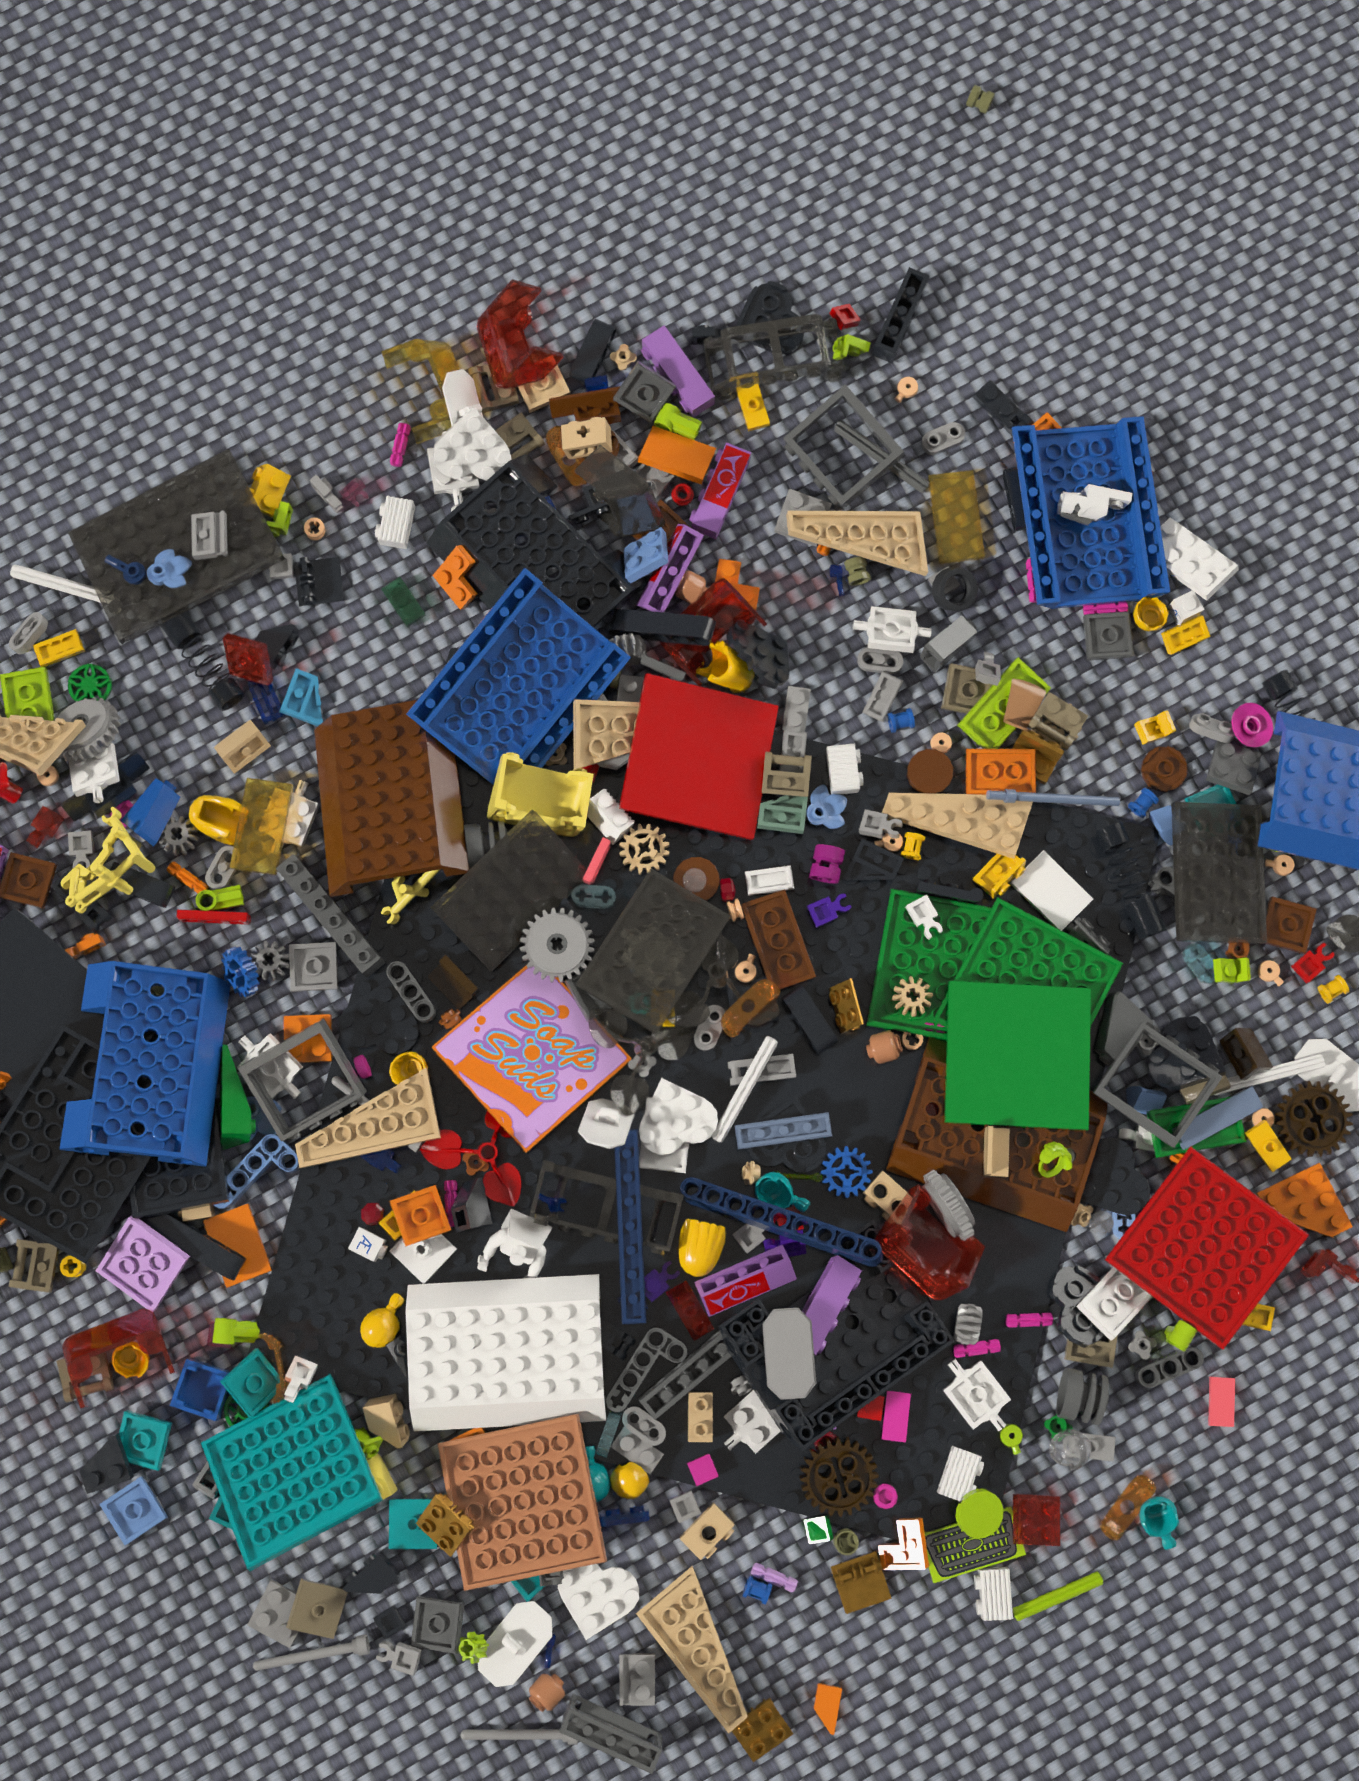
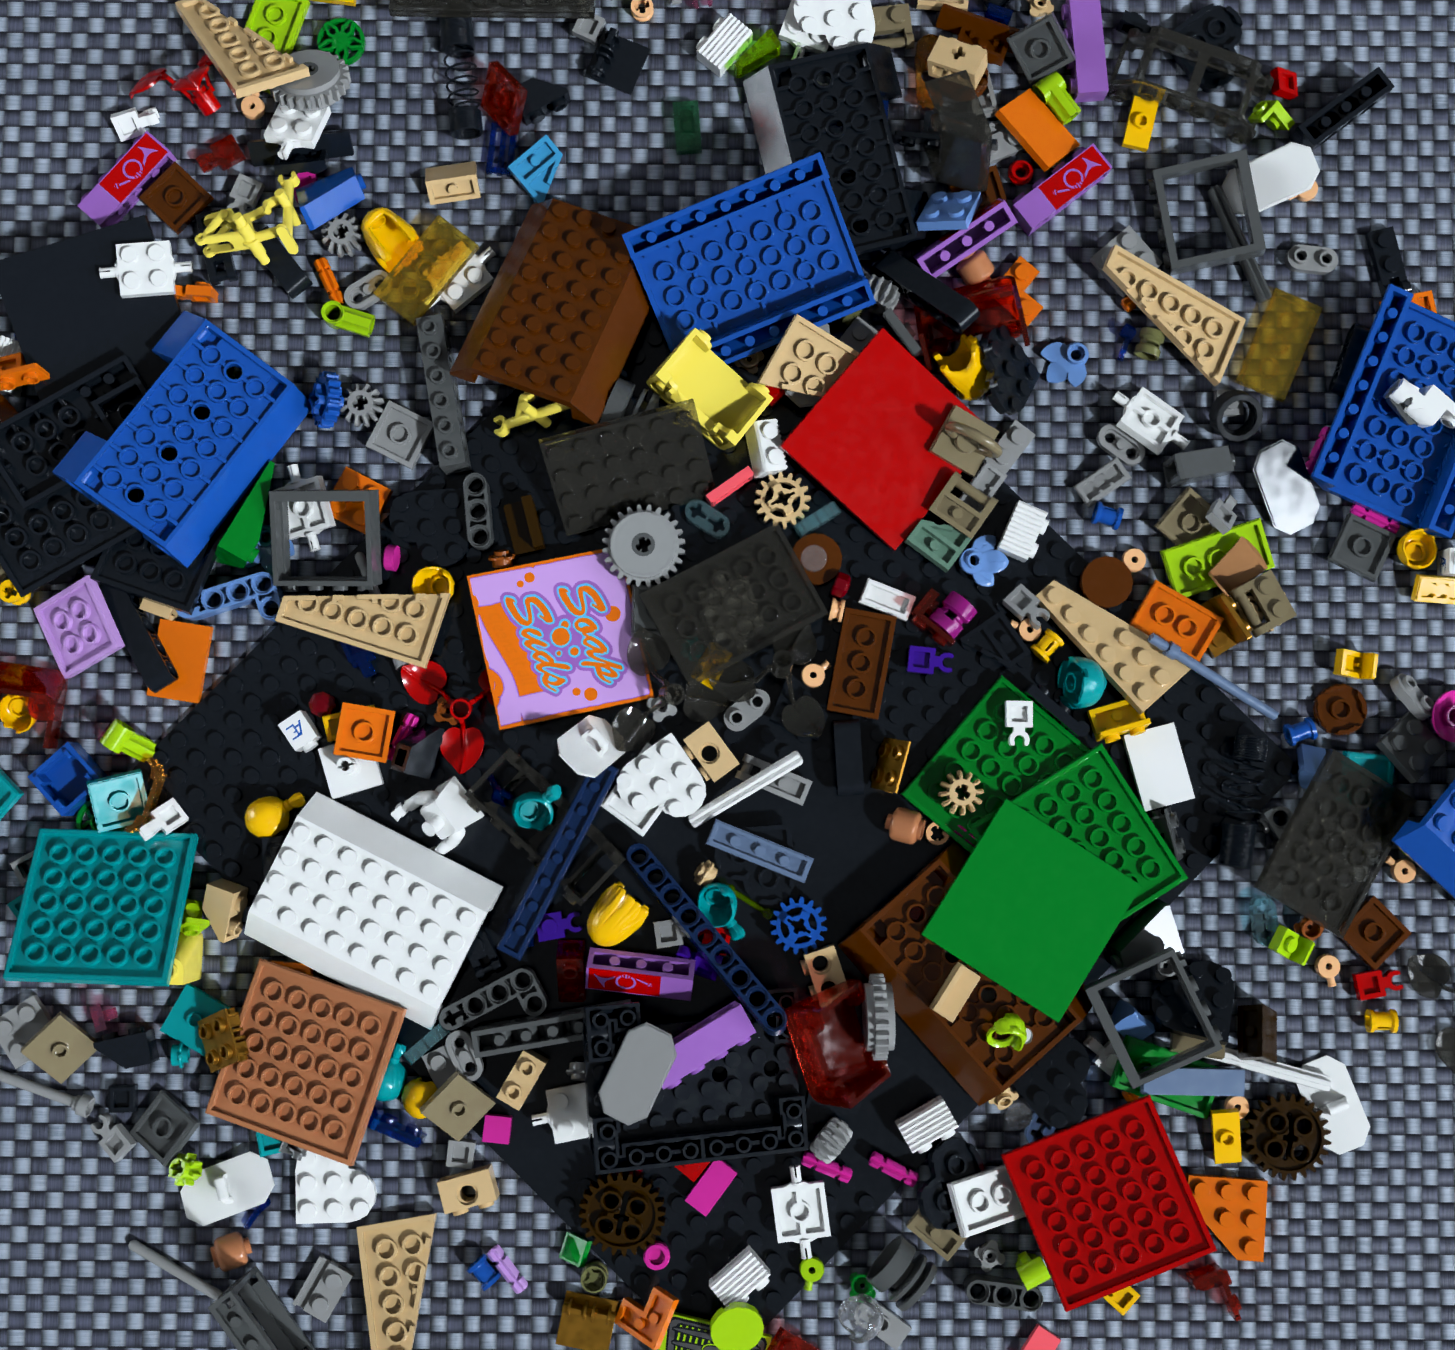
camera: 30 degrees right, 5 degrees up
red tile [176,910,251,925] -> none
orange plate [432,545,478,610] -> none
clear orange piece [721,979,780,1038] -> none
none -> clear pink tile [89,1004,118,1033]
none -> white plate [99,240,193,299]
none -> teal plate [171,1042,190,1068]
none -> dark tan plate [419,1070,496,1142]
none -> teal hair [512,785,562,831]
none -> tan brick [682,721,740,783]
none -> clear neon green slope [734,28,781,78]
none -> clear light blue beam [793,501,841,538]
none -> white brick [895,1095,959,1154]
none -> clear red bracket [910,588,956,647]
none -> dark tan tile [928,405,1003,477]
none -> medium blue plate [1040,342,1089,387]
none -> teal cylinder [1057,656,1107,709]
none -> white shield [1222,142,1320,216]
none -> shield [1252,439,1320,535]

